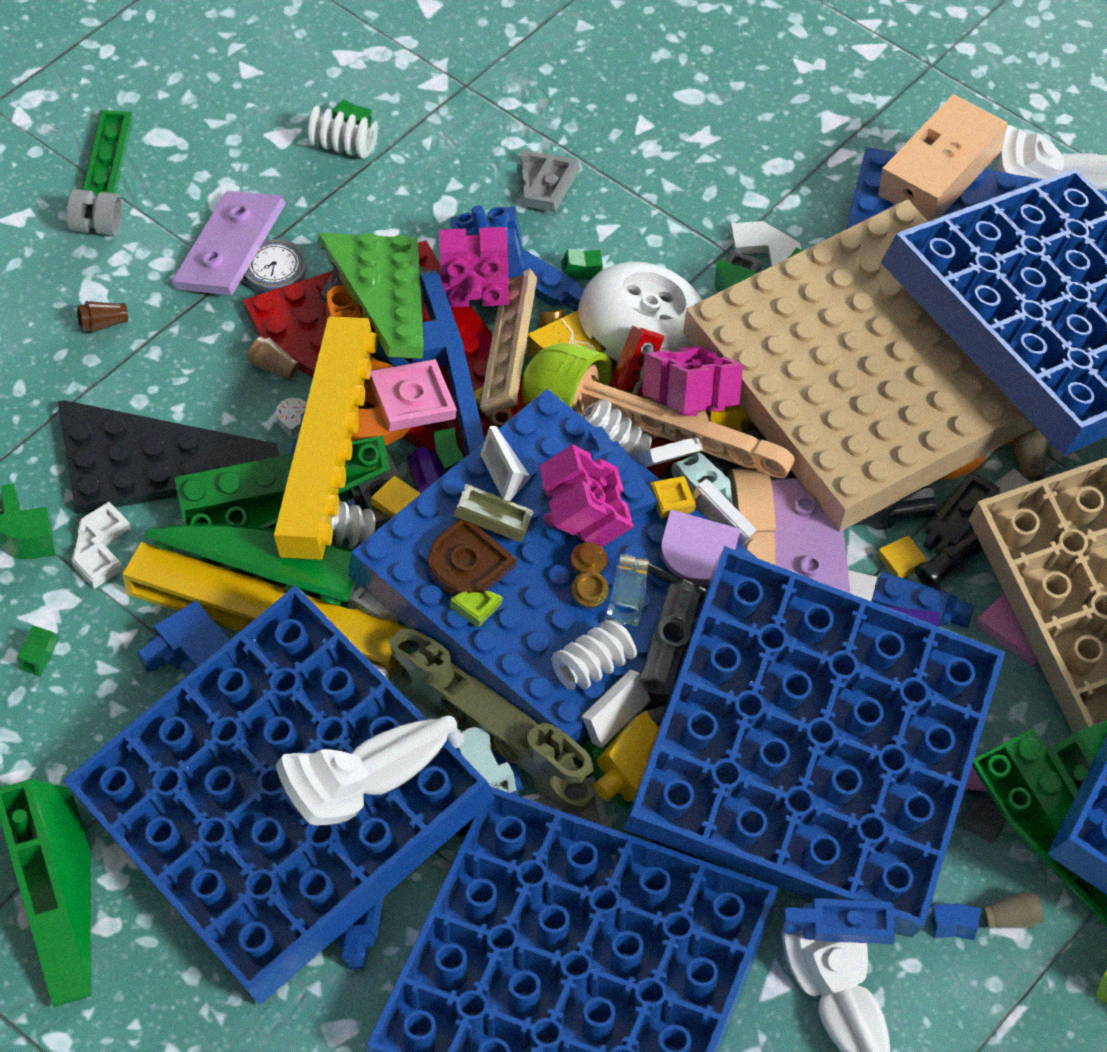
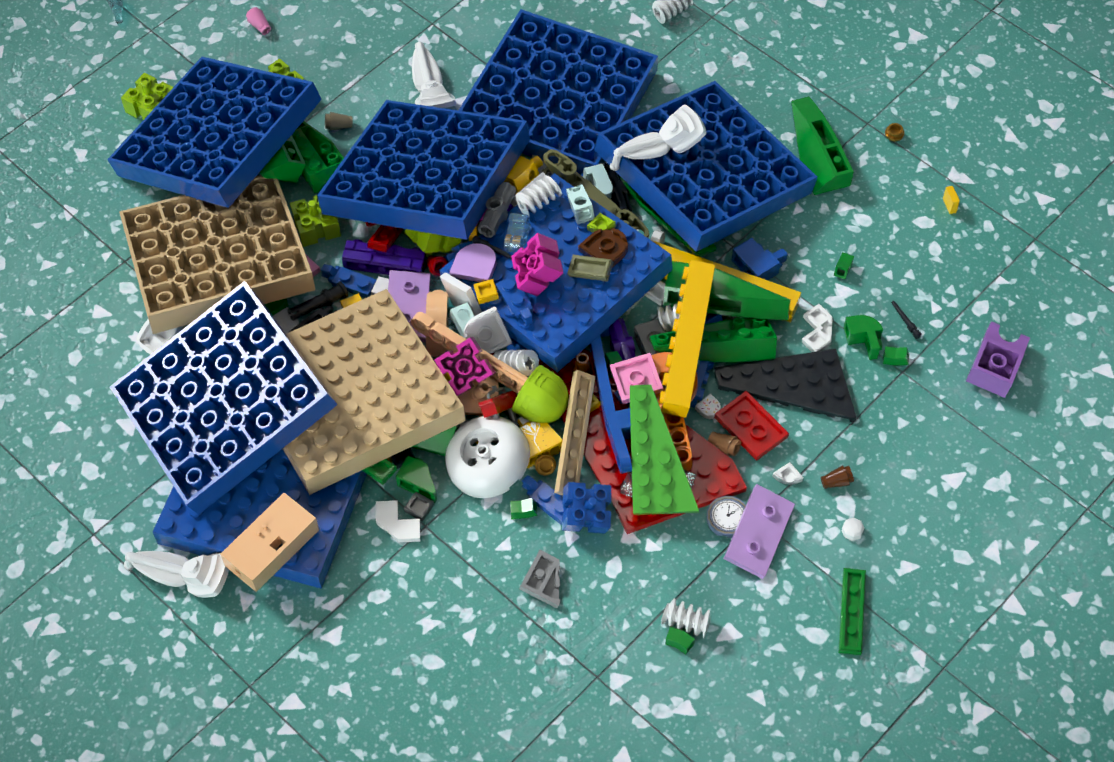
camera: 175 degrees left, 5 degrees up
light grey wheel [67,189,122,236] -> none
yellow tile [371,476,421,518] -> none
dark pink brick [439,227,509,308] -> none
white slope [480,426,531,501] -> none
pearl gold plate [571,571,609,608] -> none
blue hinge [783,898,895,944] -> none
blue piece [930,903,981,941] -> none
none -> lime brick [290,195,341,247]
none -> light aqua leg [566,184,595,225]
none -> red plate [714,391,789,461]
none -> white tile [772,462,803,485]
none -> white tile [842,518,864,541]

